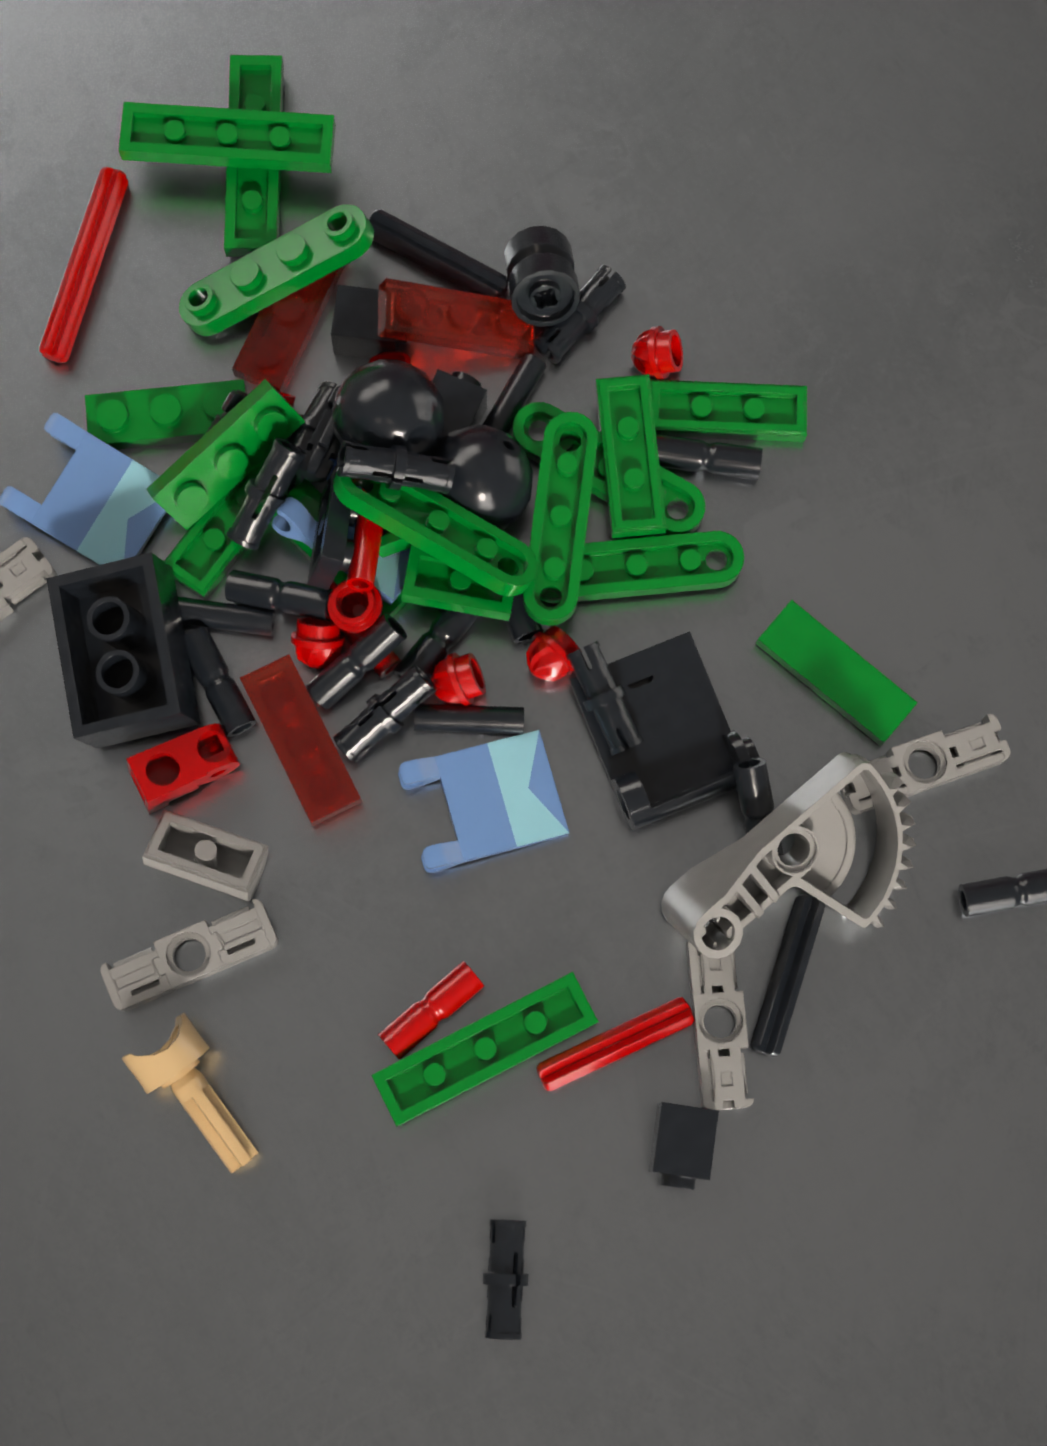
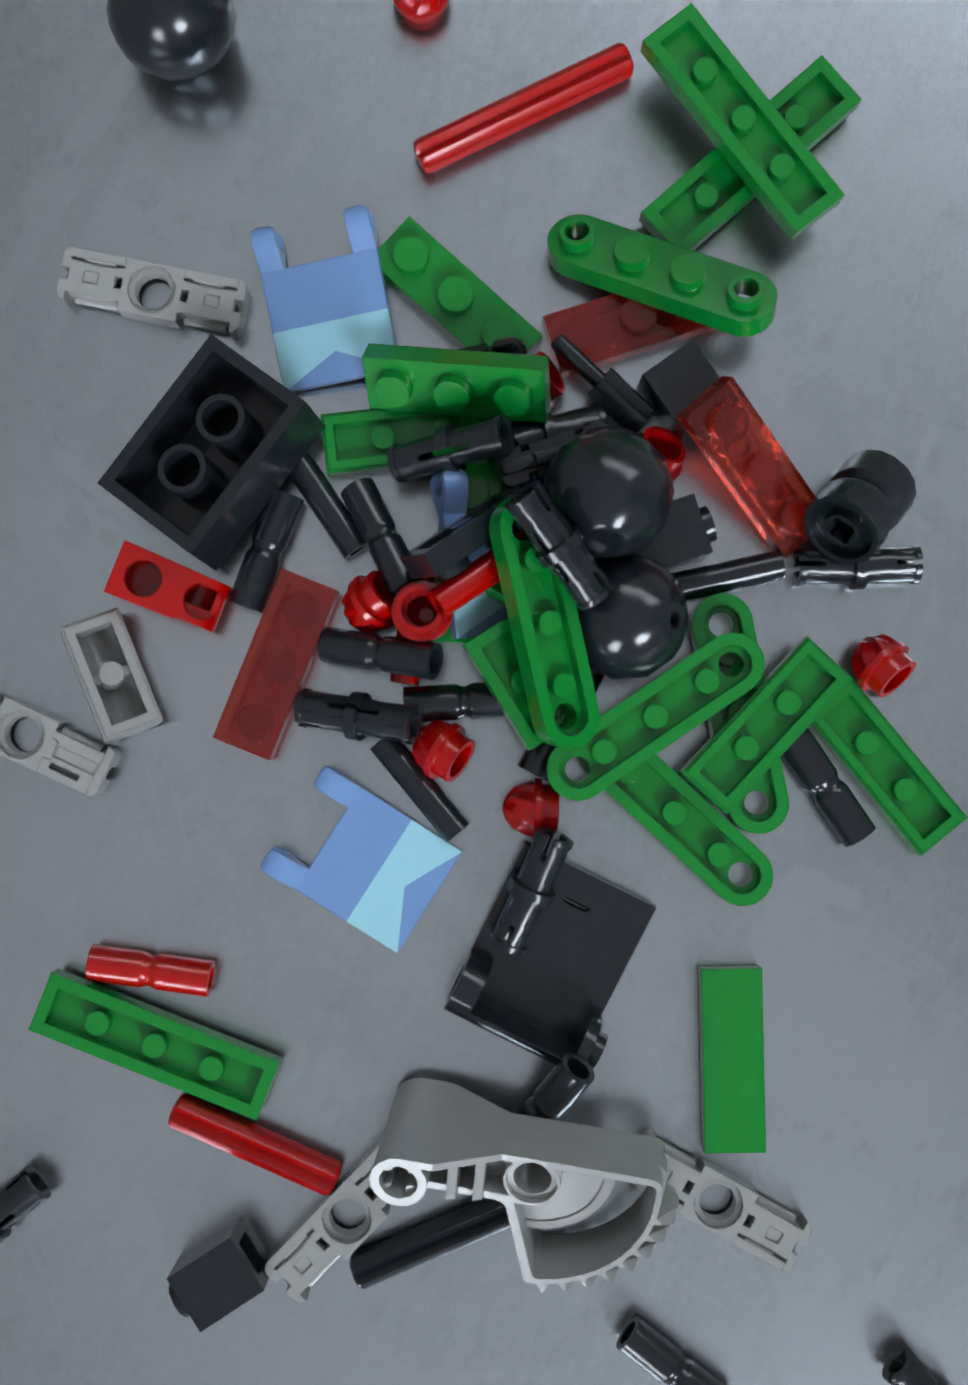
camera: 55 degrees right, 10 degrees up
black axle [369,209,509,304] -> none
none -> black axle [551,334,656,433]

